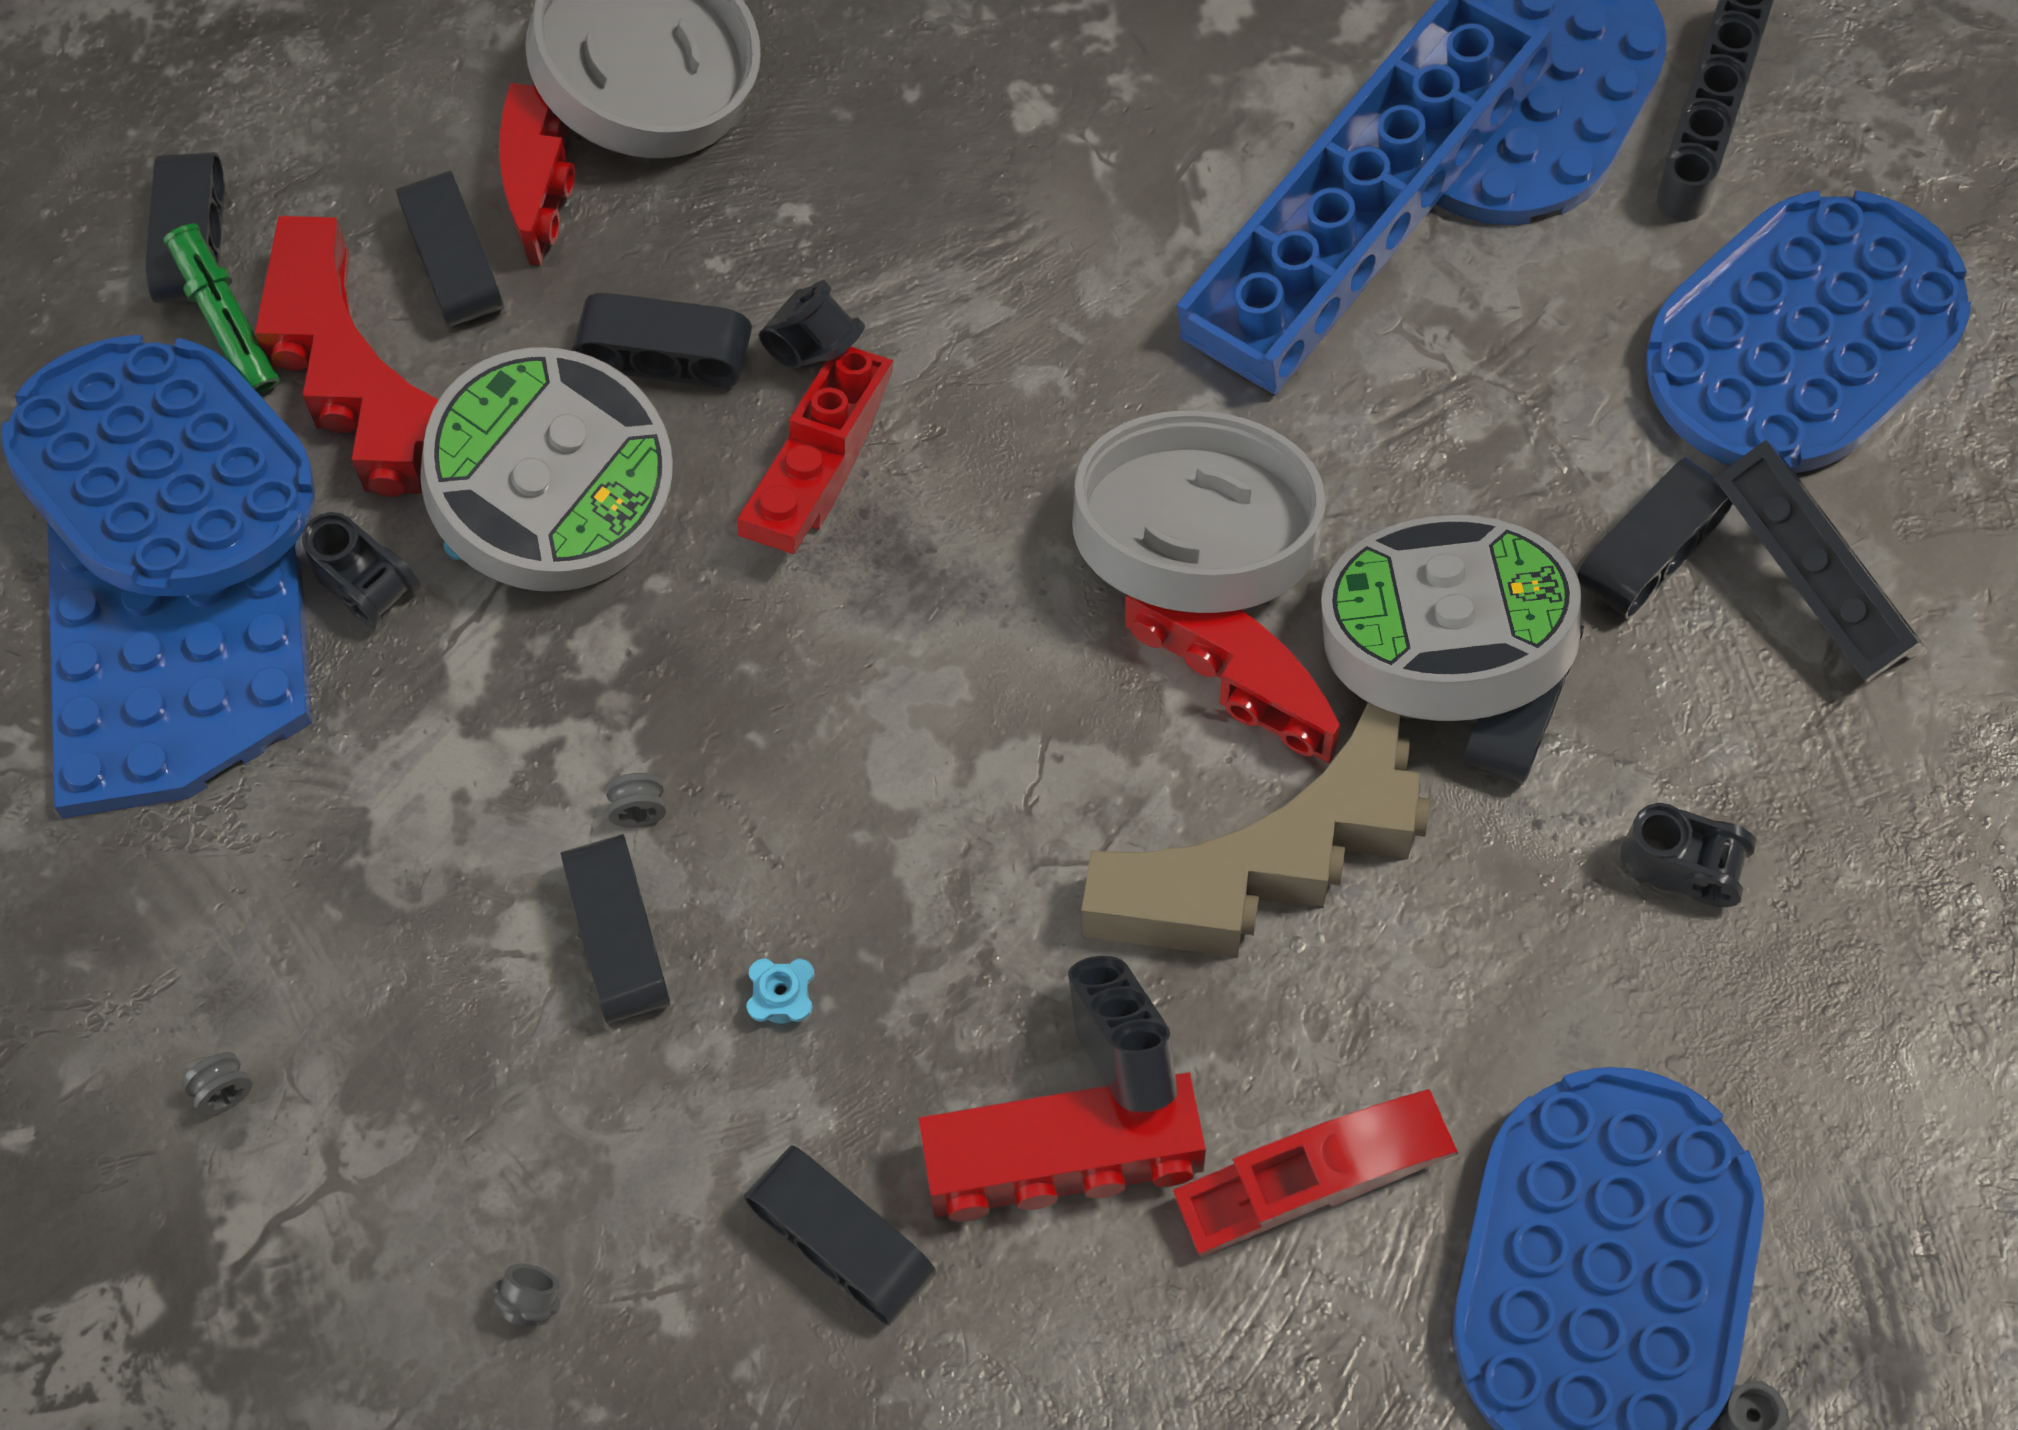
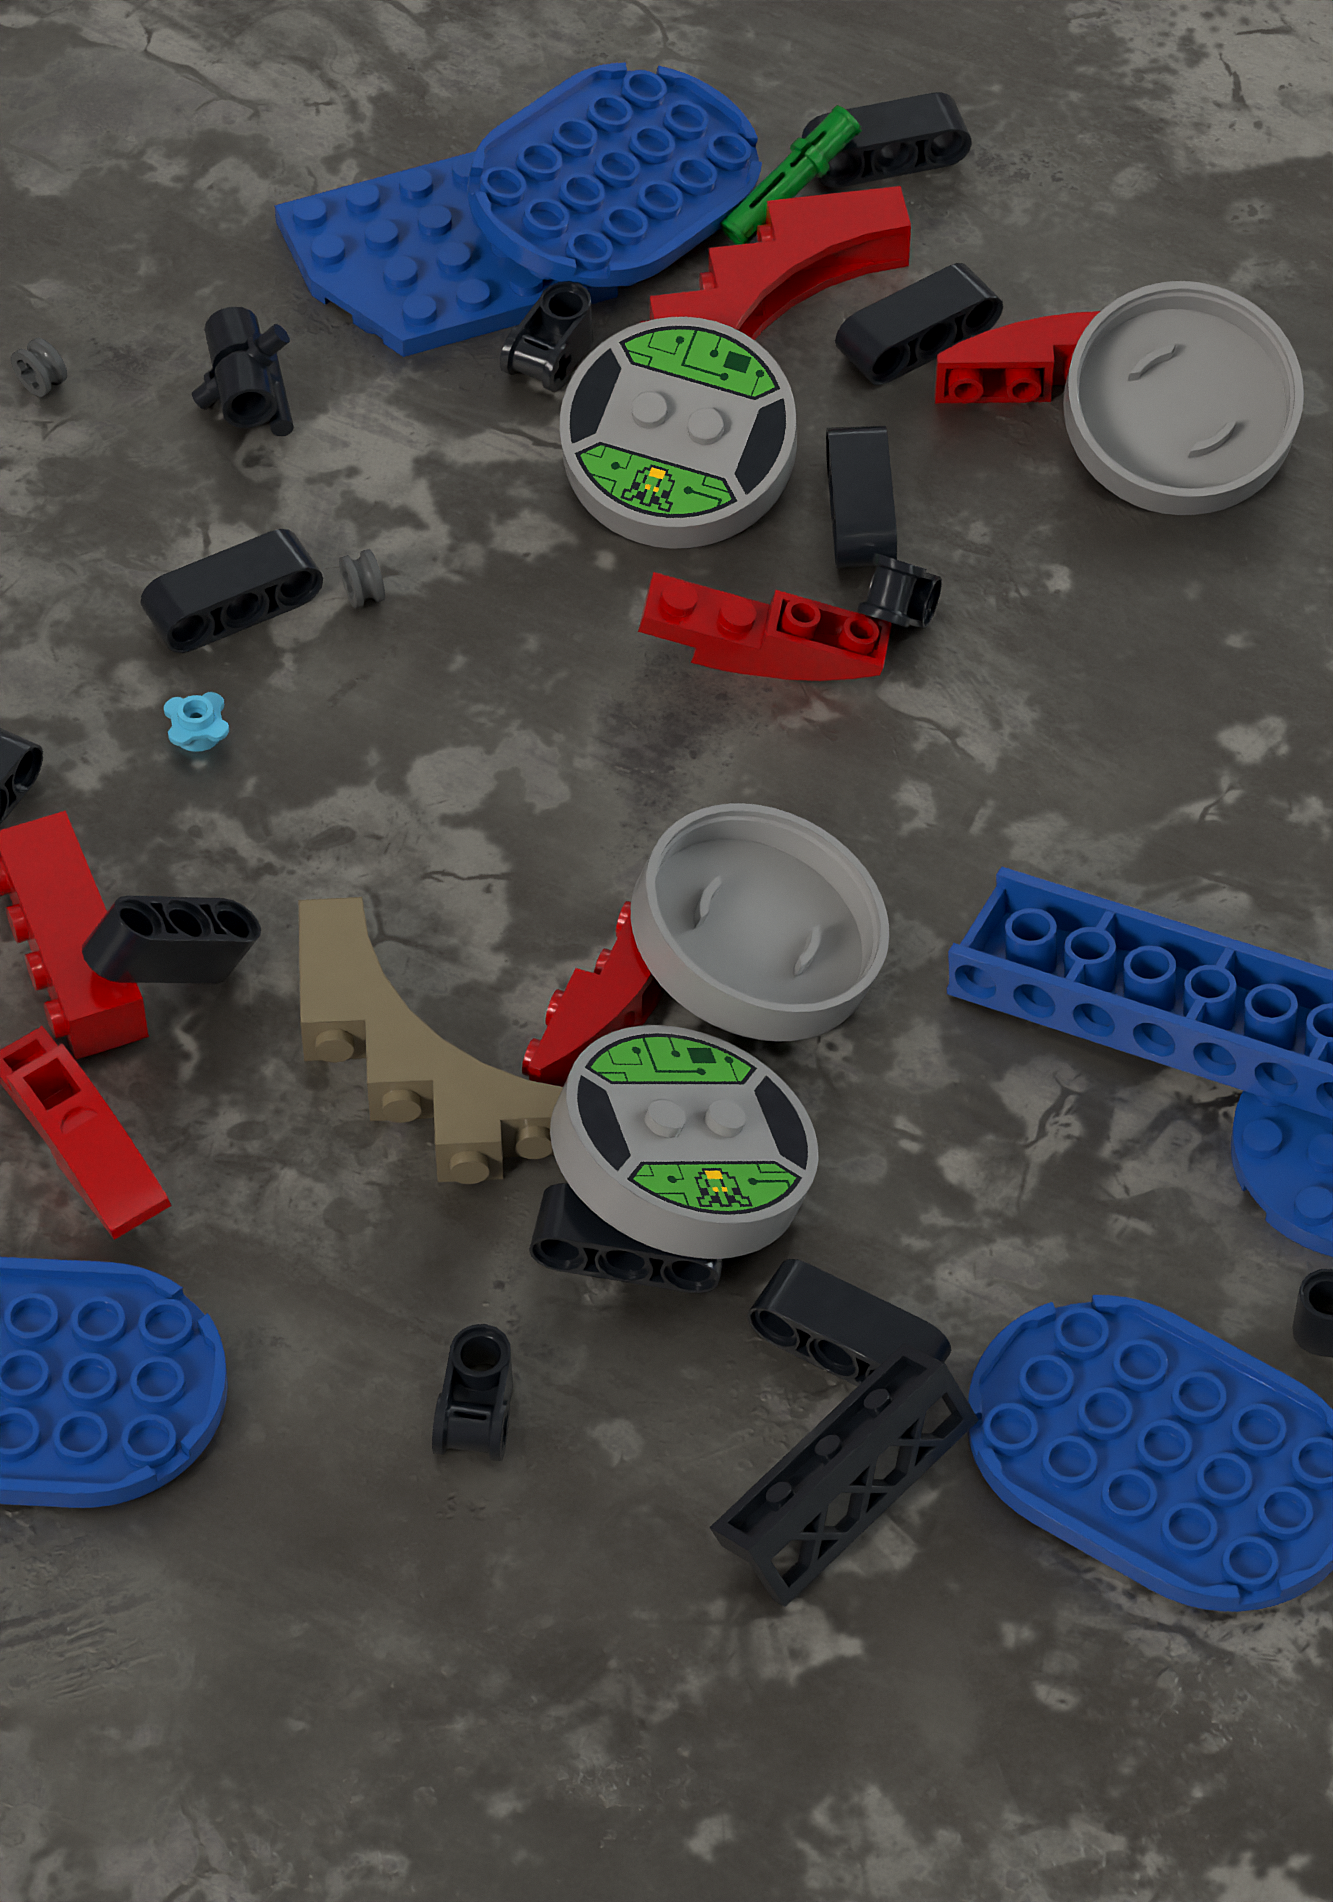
camera: 75 degrees right, 10 degrees down
none -> black pin [192,307,294,436]

